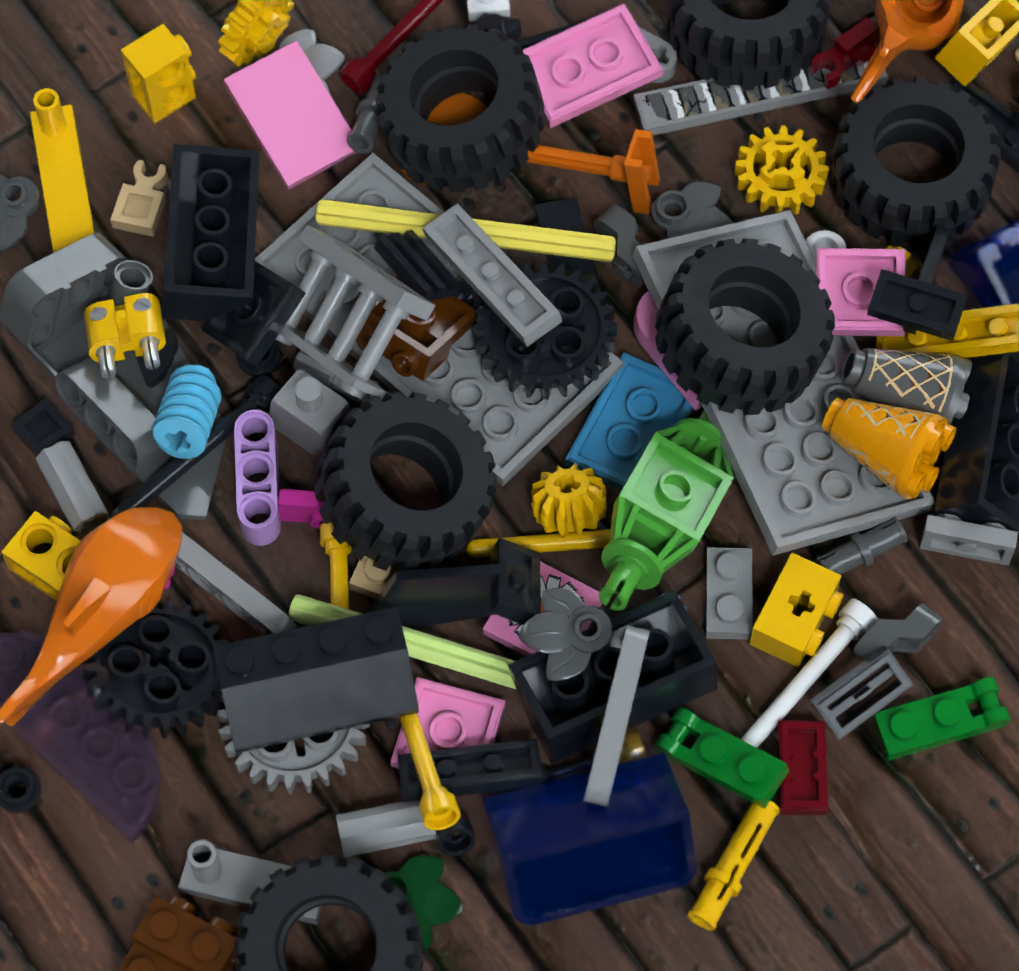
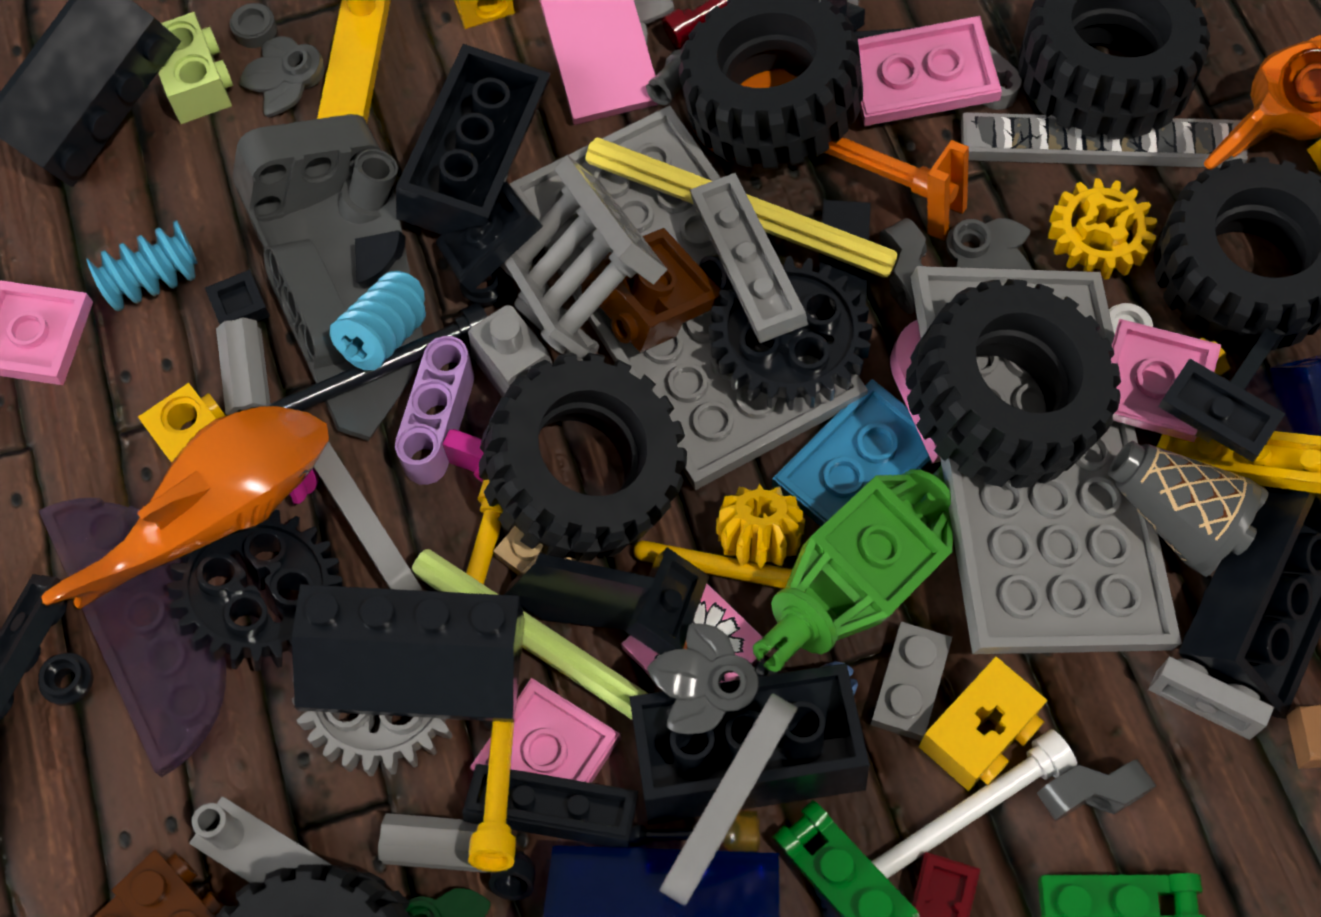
camera: 20 degrees right, 0 degrees up
yellow piece [84,293,166,379] -> none
tan plate [110,160,168,237] -> none
black tile [374,230,460,301] -> none
dark red plate [810,17,878,89] -> none
black tile [810,646,913,740] -> none
dark grey pin [814,517,908,575] -> none
light orange cone [822,397,956,500] -> none

